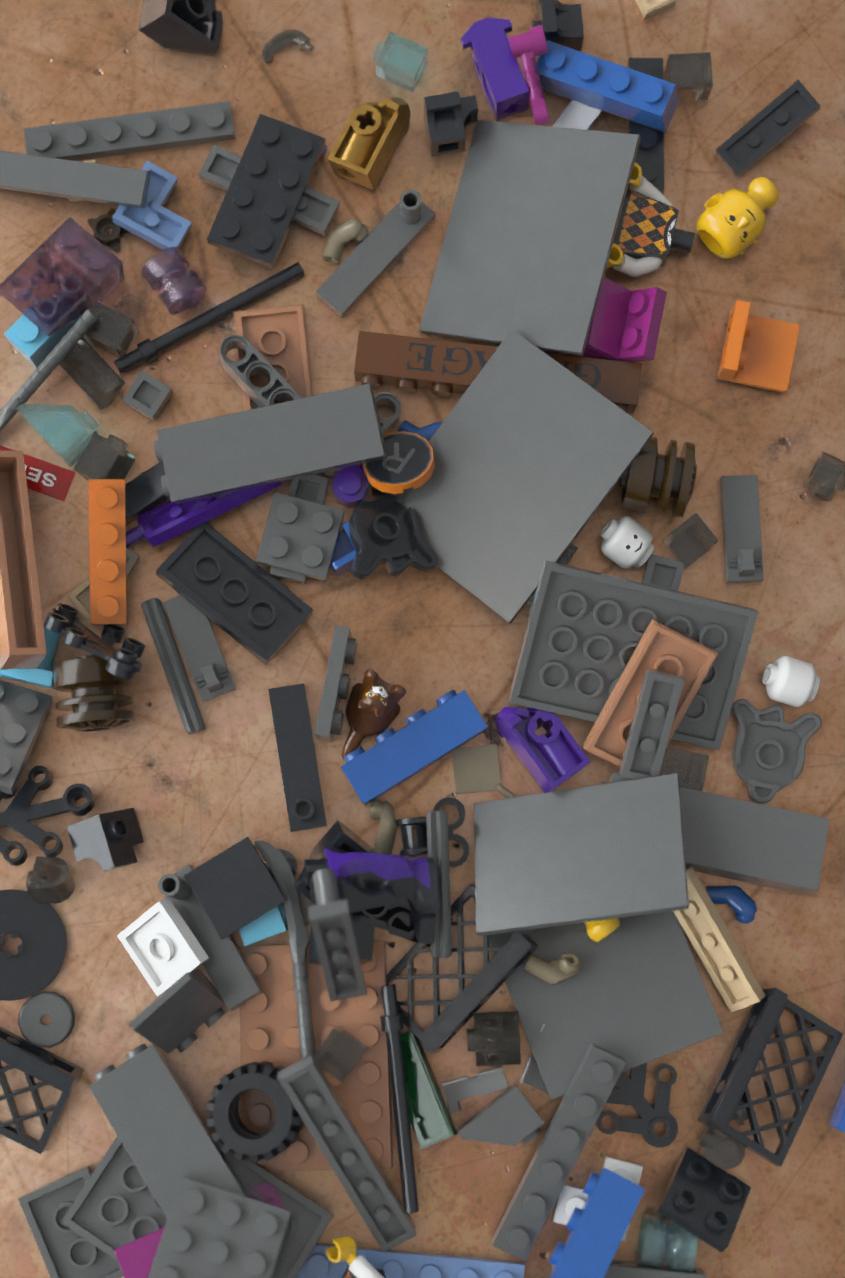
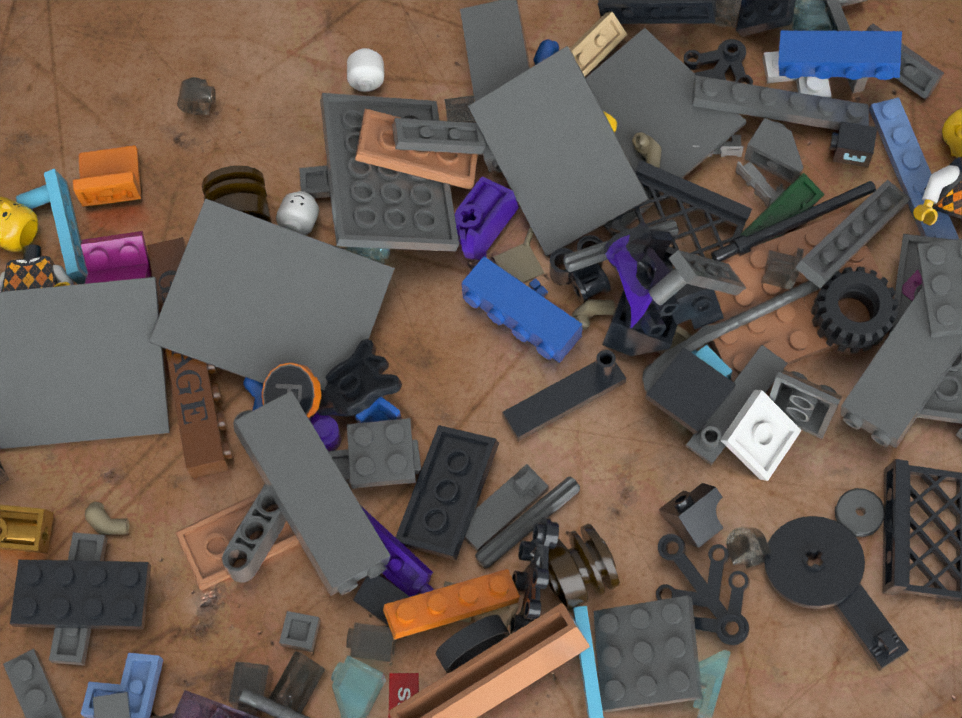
camera: 105 degrees left, 15 degrees down
black bar [113,262,305,373] -> none
clear purple wheel [141,246,207,314] -> none
dark grey plate [314,625,358,742] -> none
dark grey piece [316,190,435,318] -> none
reddish brown animal [341,669,406,759] -> none
clear smoke brick [467,1011,521,1066] -> none
clear smoke panel [663,513,718,570] -> none
dark grey hinge [720,475,764,583] -> none
dark grey tile [731,699,822,803] -> none
none -> medium azure piece [16,169,88,284]
none -> black tyre [436,615,510,673]
none -> blue piece [529,278,548,297]
none -> black brick [829,121,877,168]

